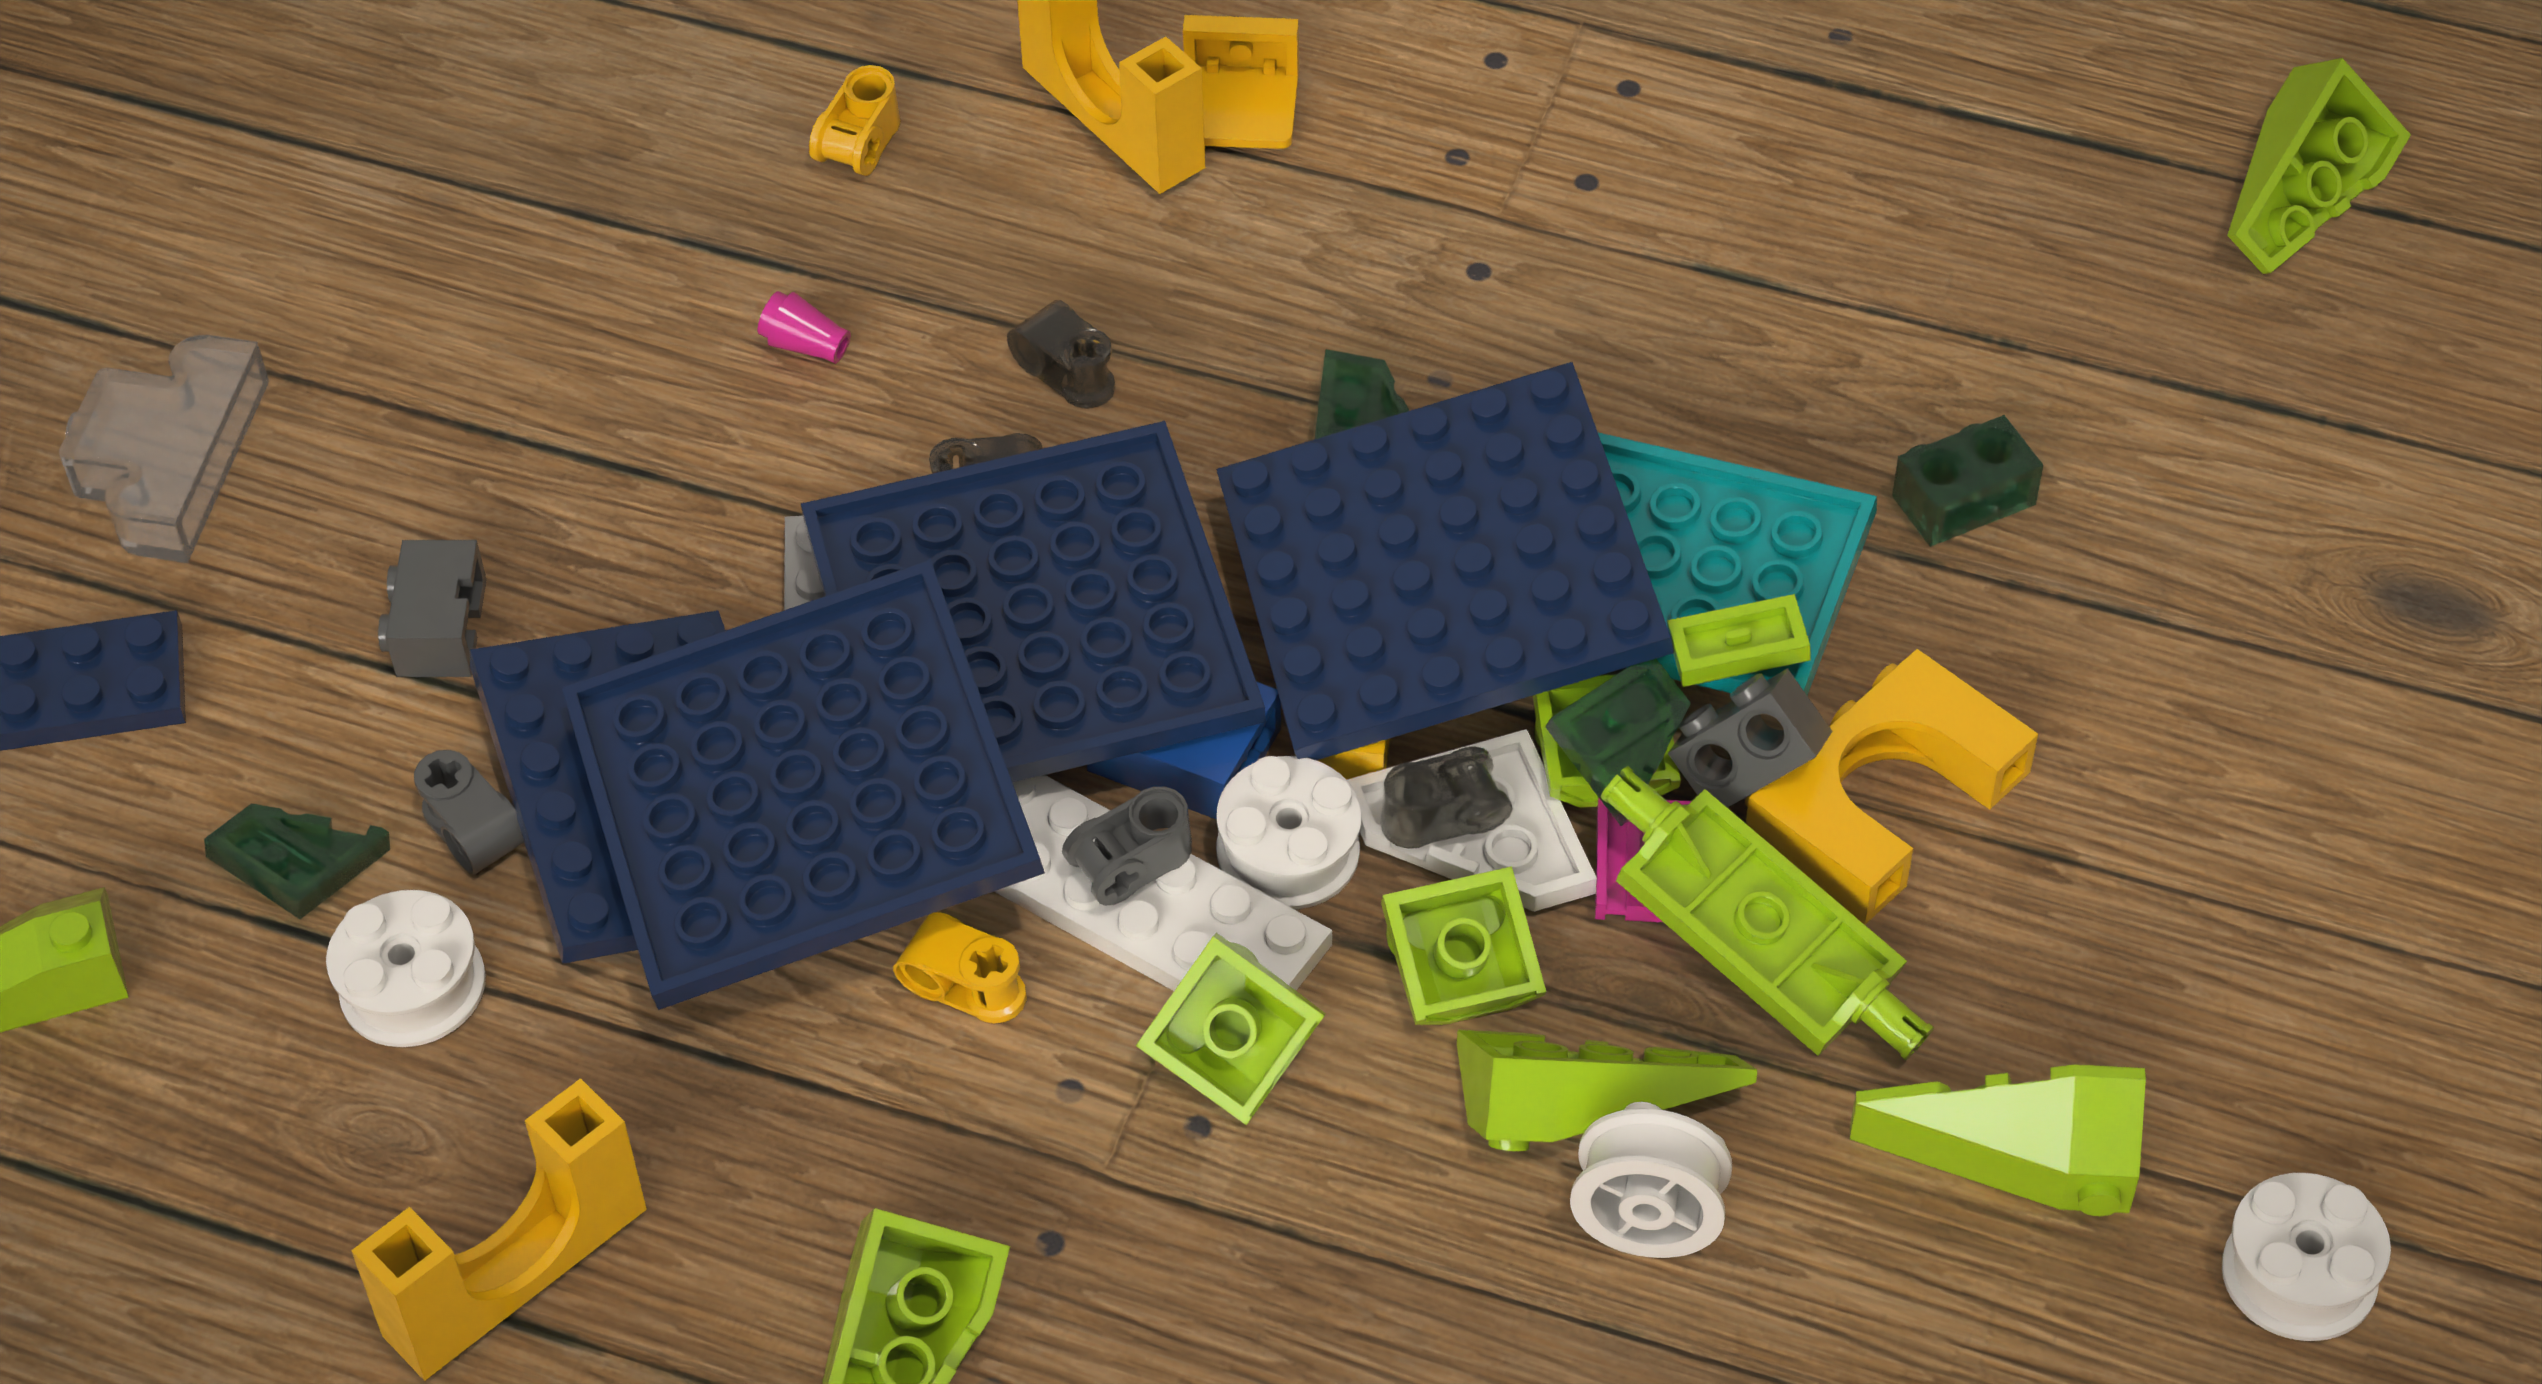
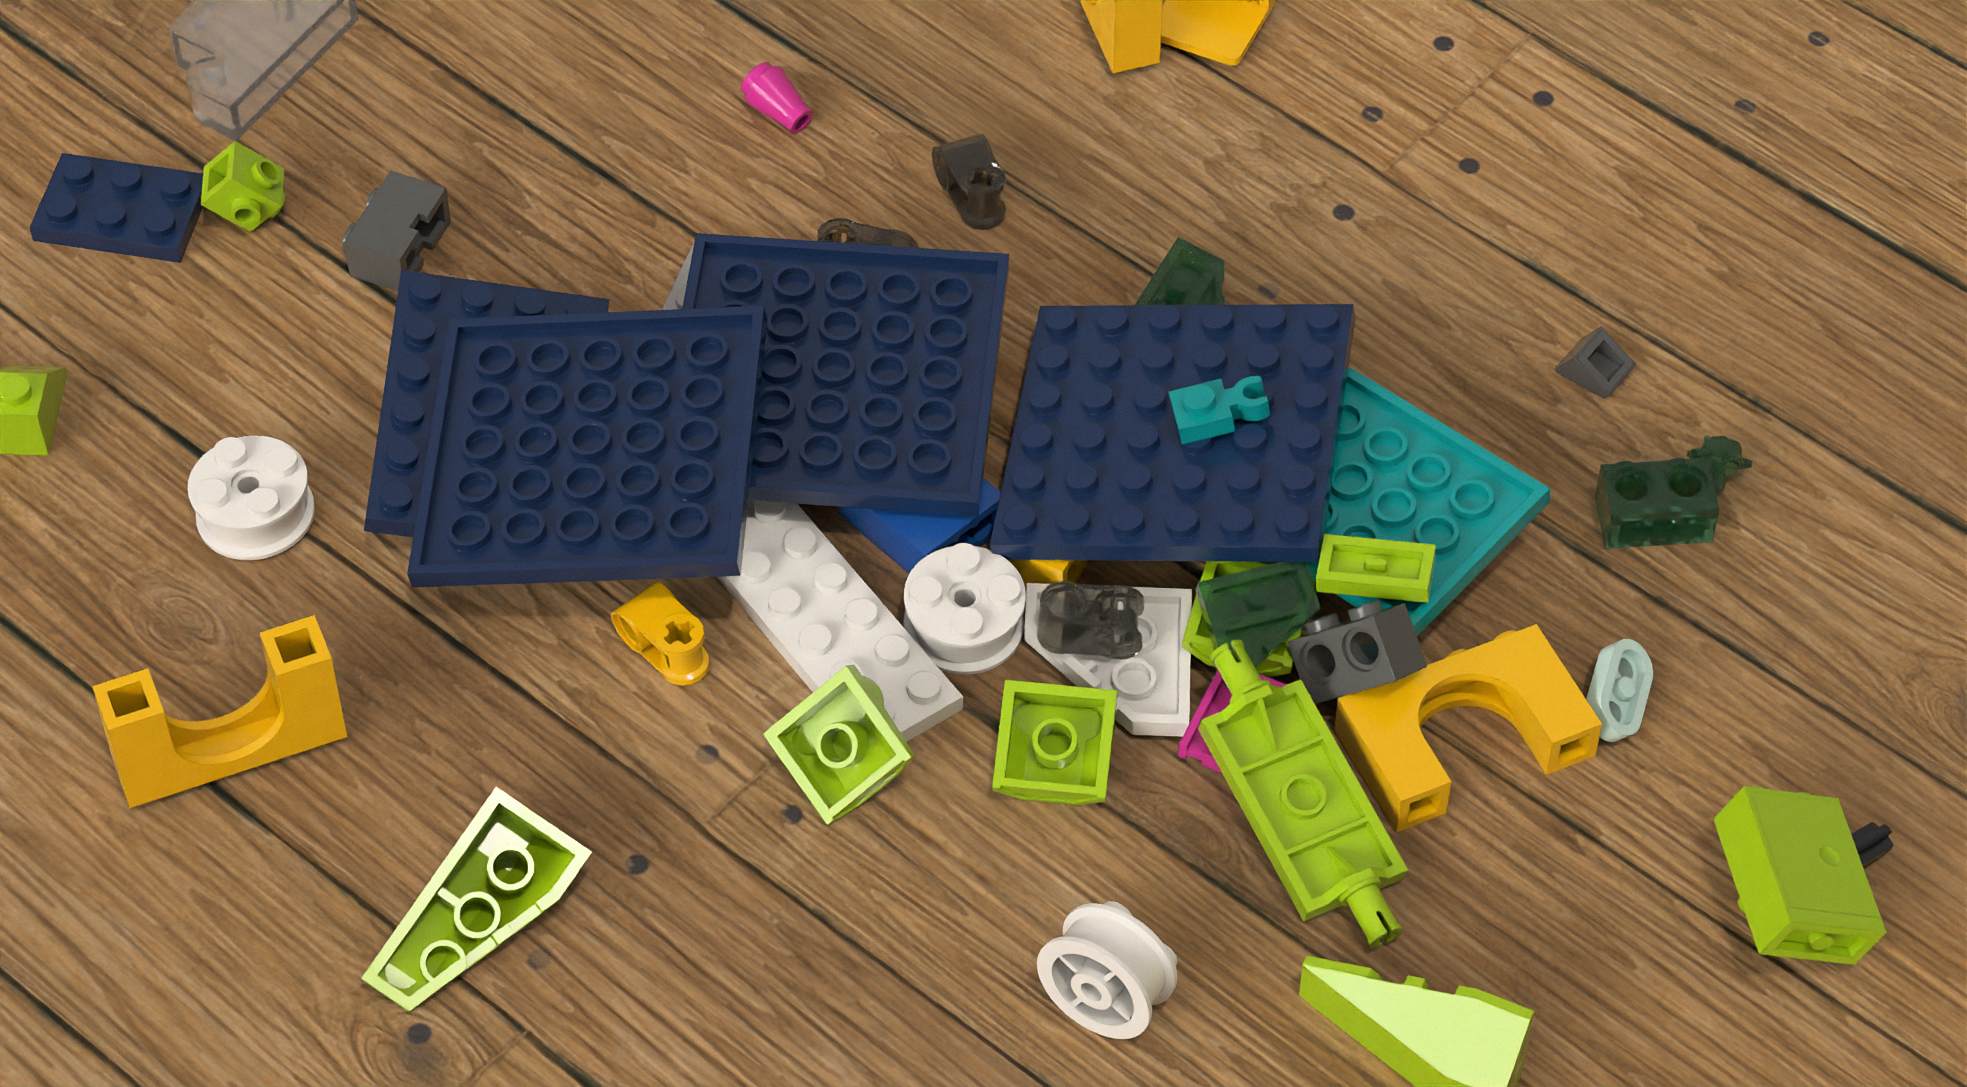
camera: 20 degrees right, 0 degrees up
clear green wing [204,803,390,919] -> none
dark grey piece [414,750,524,876] -> none
dark grey piece [1062,787,1192,906] -> none
lime wedge [1457,1030,1758,1151] -> none
none -> lime brick [201,141,285,232]
none -> teal plate [1168,376,1270,444]
none -> dark grey slope [1555,326,1636,399]
none -> light aqua plate [1586,639,1653,742]
none -> clear green plant [1686,435,1752,491]
none -> lime piece [1713,786,1893,965]

